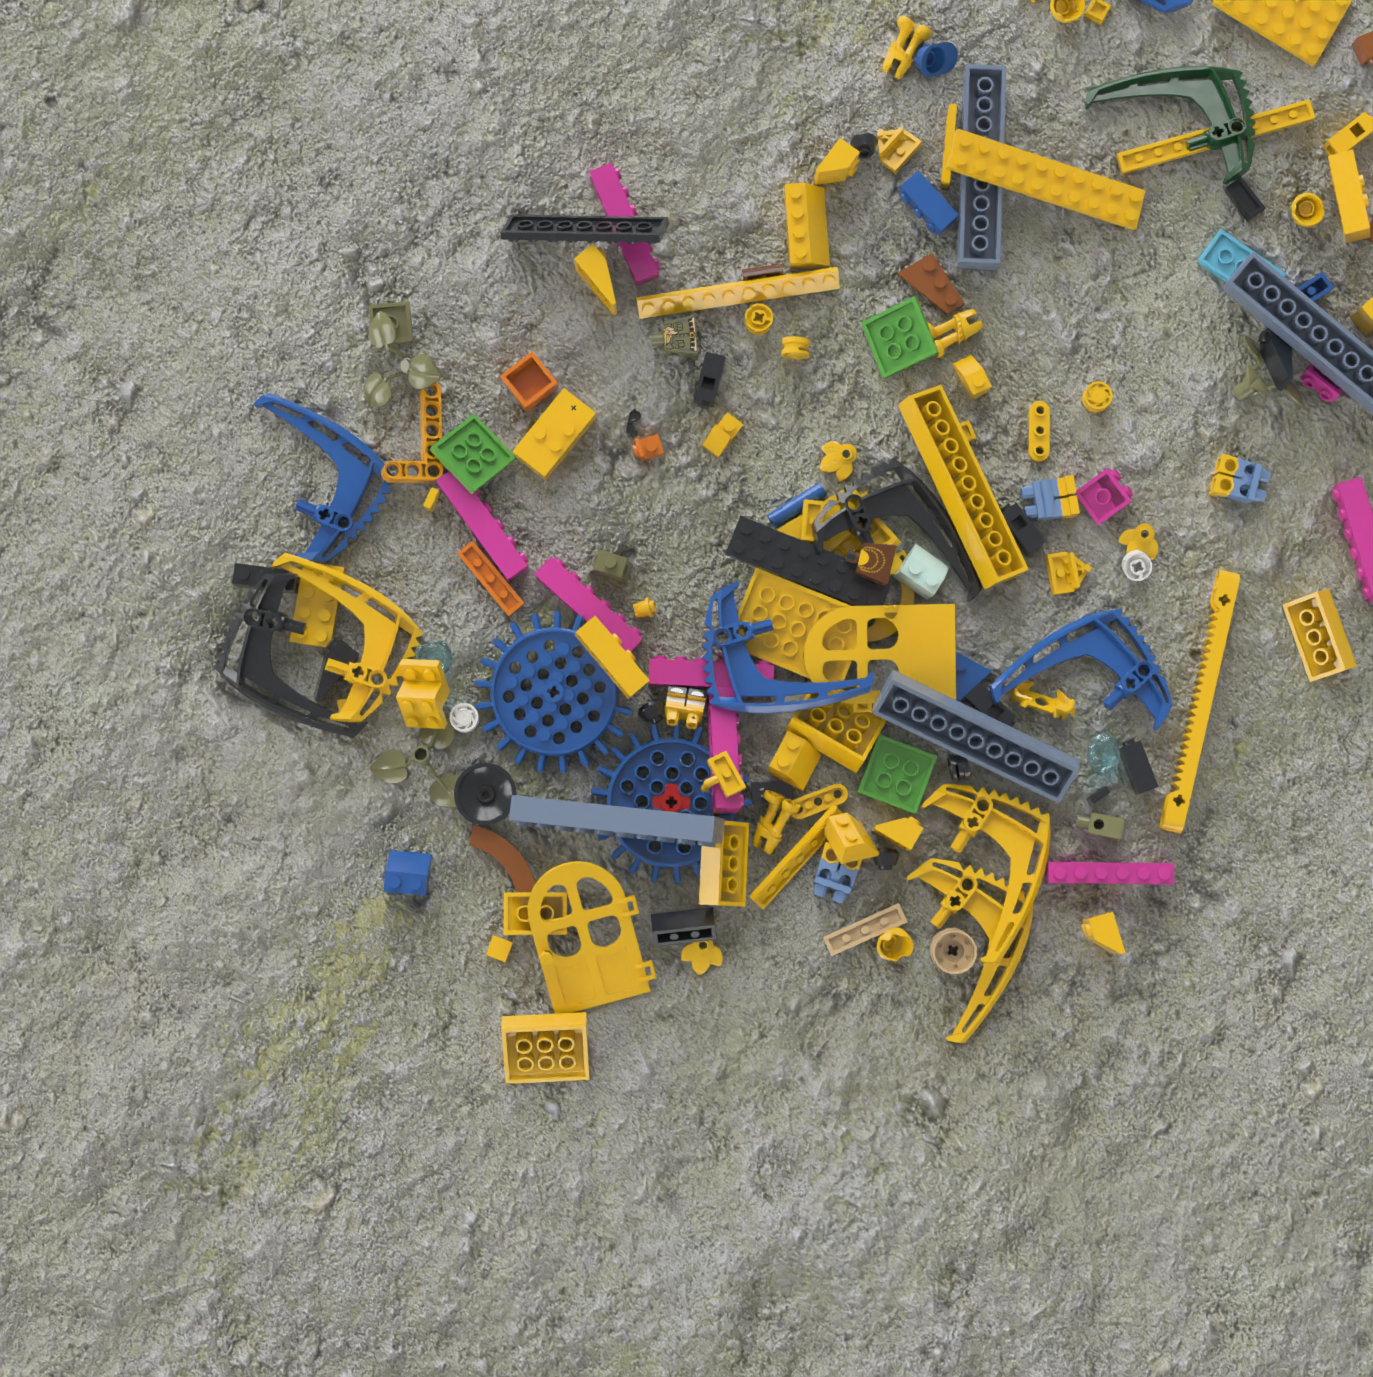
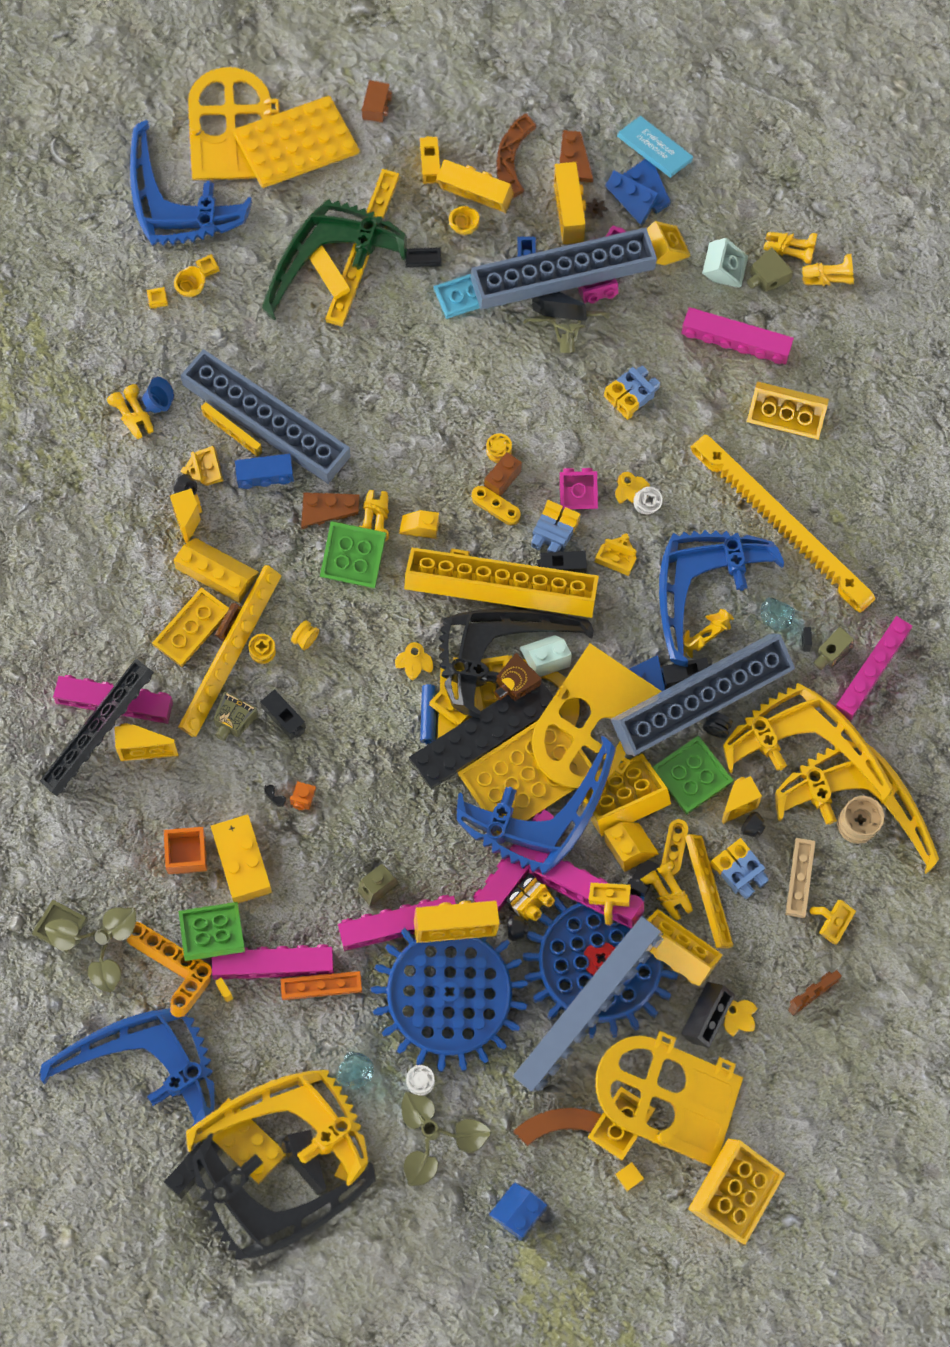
camera: 55 degrees left, 15 degrees down
yellow bracket [396,659,450,729] -> none
black dish [454,763,517,825] -> none
yellow hose [633,597,657,618] -> none
yellow slope [702,412,744,458] -> none
yellow slope [824,813,879,864] -> none
yellow hair [877,927,914,961] -> none
yellow plate [946,129,1146,230] -> none
yellow slope [1080,912,1126,954] -> none
black brick [1118,739,1159,795] -> none
none -> yellow plate [152,587,229,667]
none -> yellow tile [309,246,351,300]
none -> dark orange brick [484,452,522,497]
none -> dark orange wing [788,970,842,1016]
none -> yellow plate [809,900,856,944]

